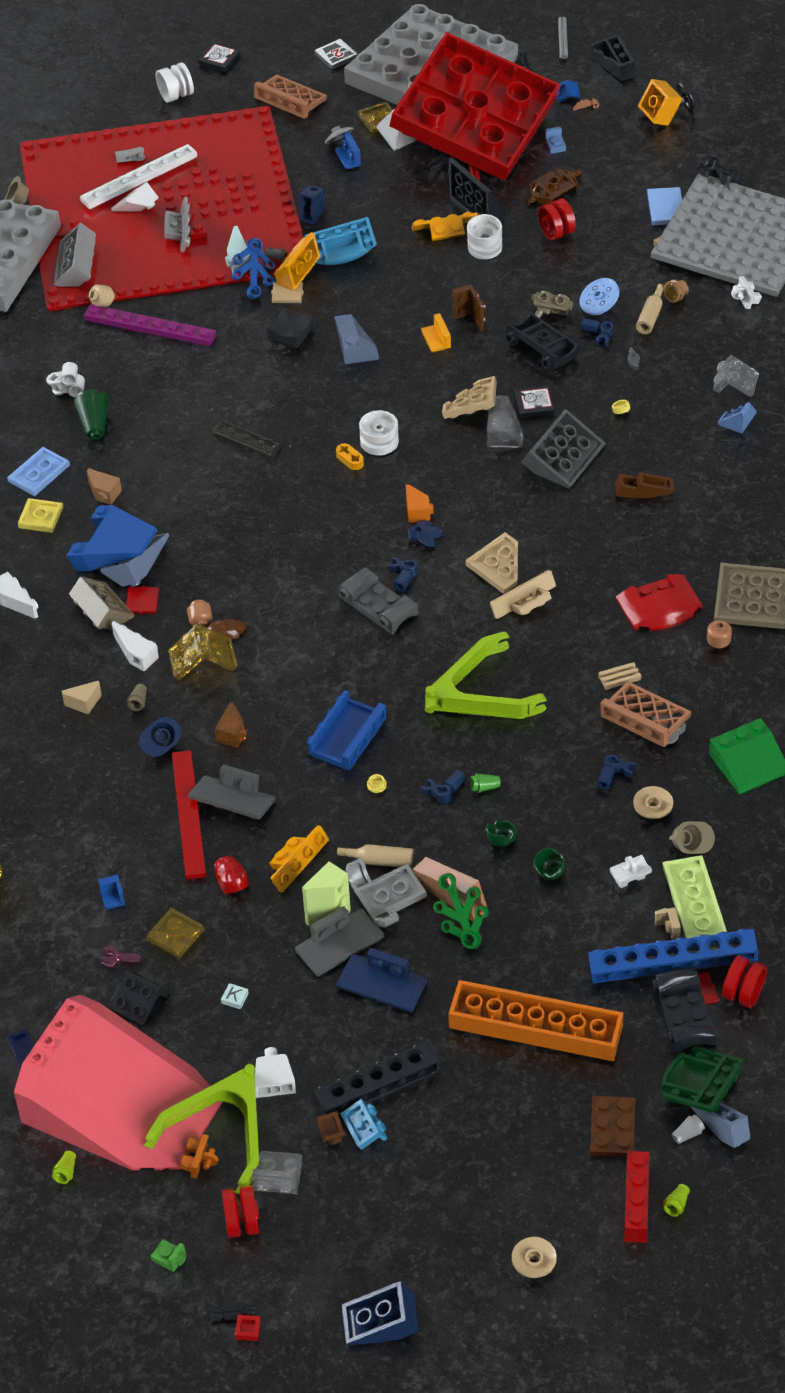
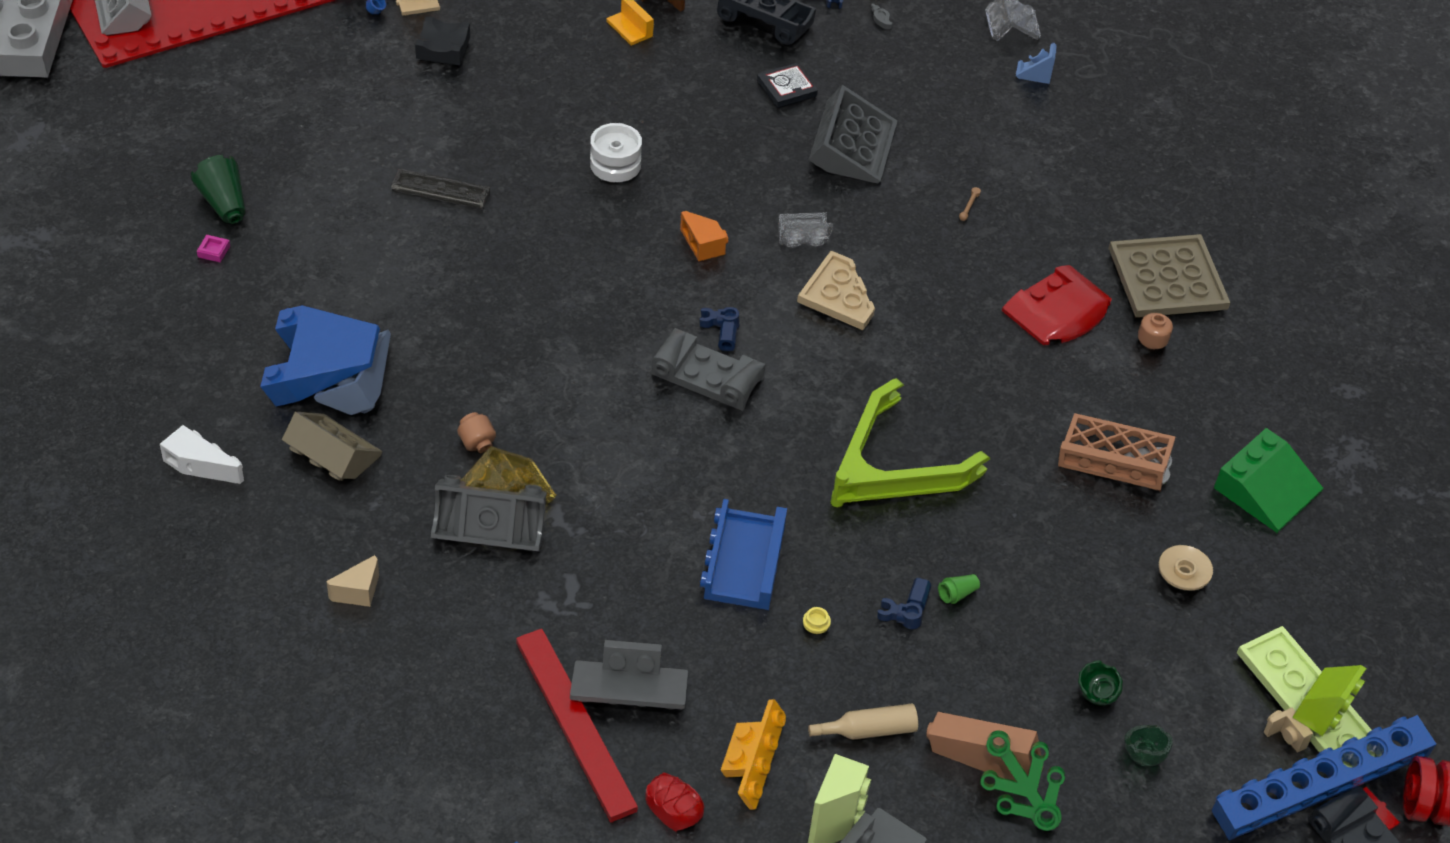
camera: 25 degrees left, 0 degrees up
light blue tile [7,447,70,496] -> none
light yellow tile [18,498,63,533] -> none
white piece [46,362,85,397] -> none
magenta plate [84,304,216,346] -> none
medium nougat slope [87,468,122,505] -> none
tan head [89,284,115,307] -> none
white slope [112,621,159,671] -> none
red piece [126,586,159,614] -> none
dark tan cone [127,684,147,711] -> none
dark blue piece [139,717,181,757] -> none
reddish brown arm [205,618,246,641] -> none
clear orange slope [215,702,246,748] -> none
sand blue wedge [334,314,379,364] -> none
light orange beam [336,443,364,470] -> none
light grey piece [345,858,427,928] -> none
dark blue plate [408,520,444,547] -> none
tan plate [442,376,497,419] -> none
dark green hair [485,820,517,847] -> none
clear wedge [487,395,523,448] -> none
tan bracket [490,570,556,619] -> none
dark blue bar [597,754,636,790] -> none
tan tile [599,662,641,690] -> none
white hips [610,855,652,888] -> none
light yellow tile [612,400,630,414] -> none
reddish brown slope [614,472,674,498] -> none
dark tan piece [669,821,715,854] -> none
none -> dark pink tile [197,235,230,263]
none -> dark grey piece [431,475,547,551]
none -> clear bracket [777,212,833,247]
none -> medium nougat hinge [959,187,981,221]
none -> clear green helmet [1124,725,1173,766]
none -> lime slope [1292,665,1366,737]

